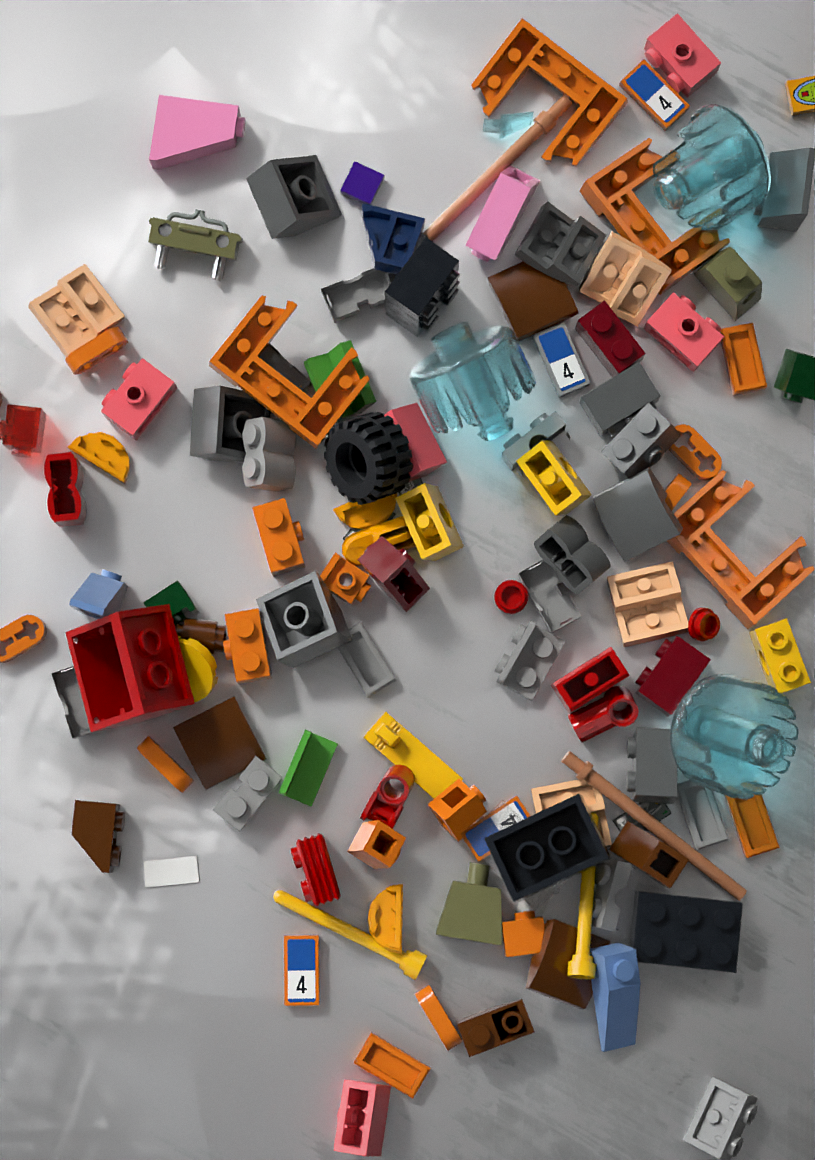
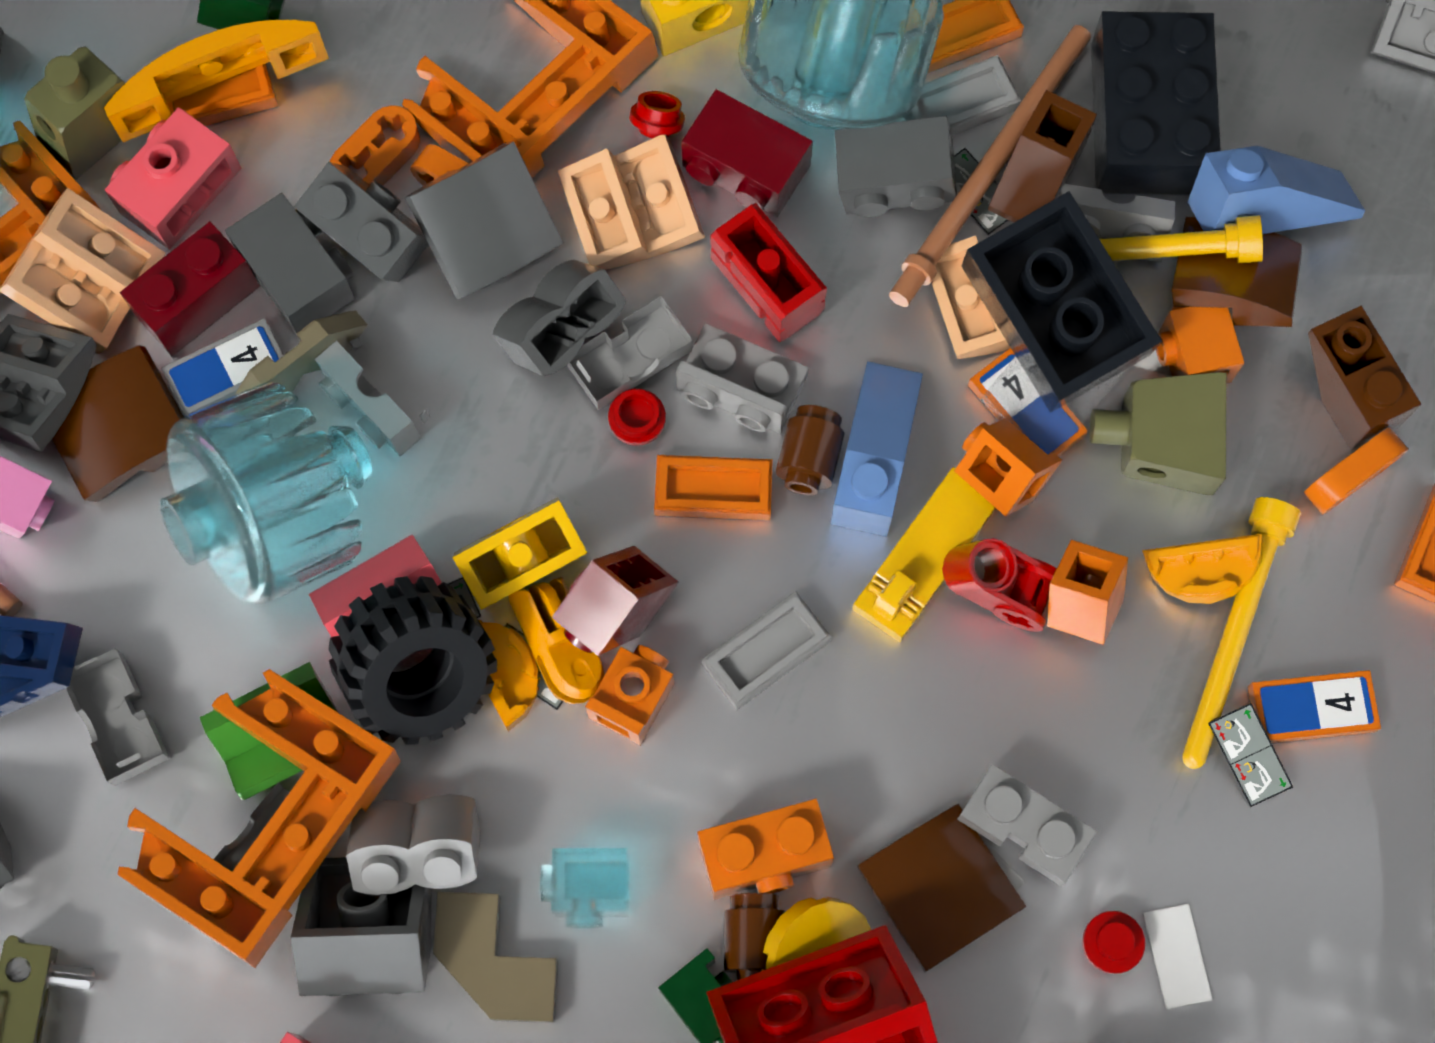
camera: 95 degrees left, 10 degrees down
orange beam [137,736,194,793] -> none
orange brick [252,498,305,577] -> none
dark grey slope [256,571,352,668] -> none
bright green panel [279,729,338,807] -> none
red brick [291,833,341,906] -> none
black brick [385,237,460,337] -> none
yellow brick [516,440,592,516] -> none
red piece [568,686,639,743] -> none
none -> light orange slope [104,20,329,143]
none -> dark tan tile [226,310,368,425]
none -> dark tan tile [433,892,558,1023]
none -> clear light blue brick [540,848,629,928]
none -> orange tile [654,455,773,520]
none -> reddish brown brick [775,405,845,496]
none -> medium blue slope [830,361,923,537]
none -> red plate [1082,911,1145,974]
none -> light grey sticker [1208,703,1293,807]

